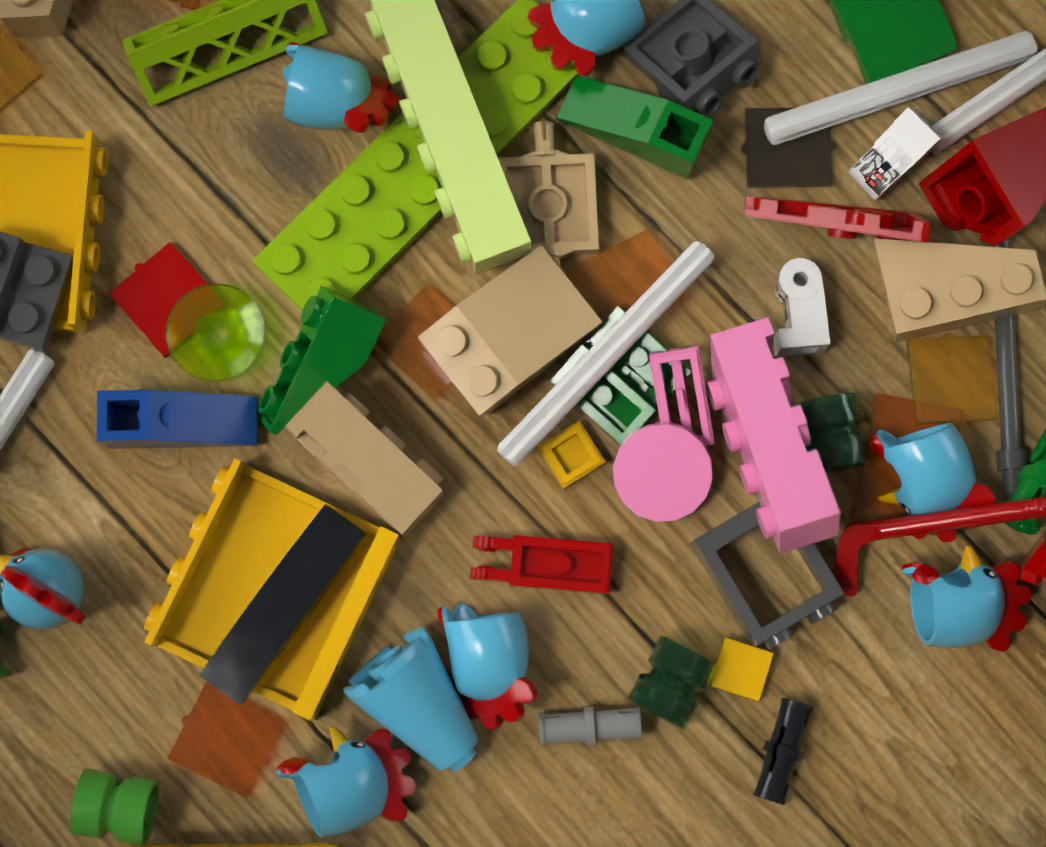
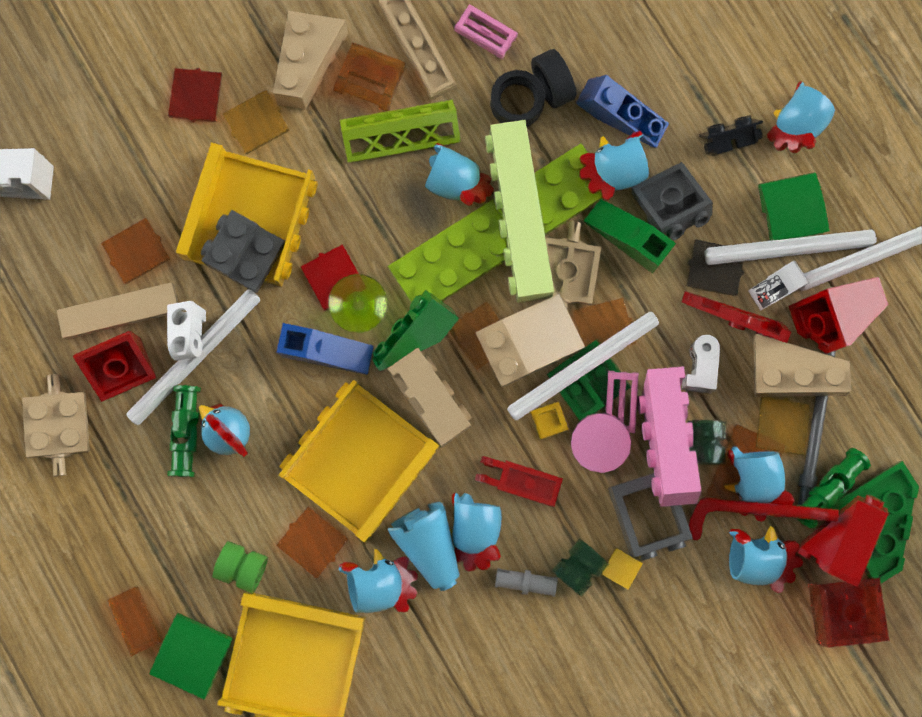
camera: 10 degrees right, 0 degrees up
black slope [199,504,367,705] -> none
black pin [753,698,814,805] -> none

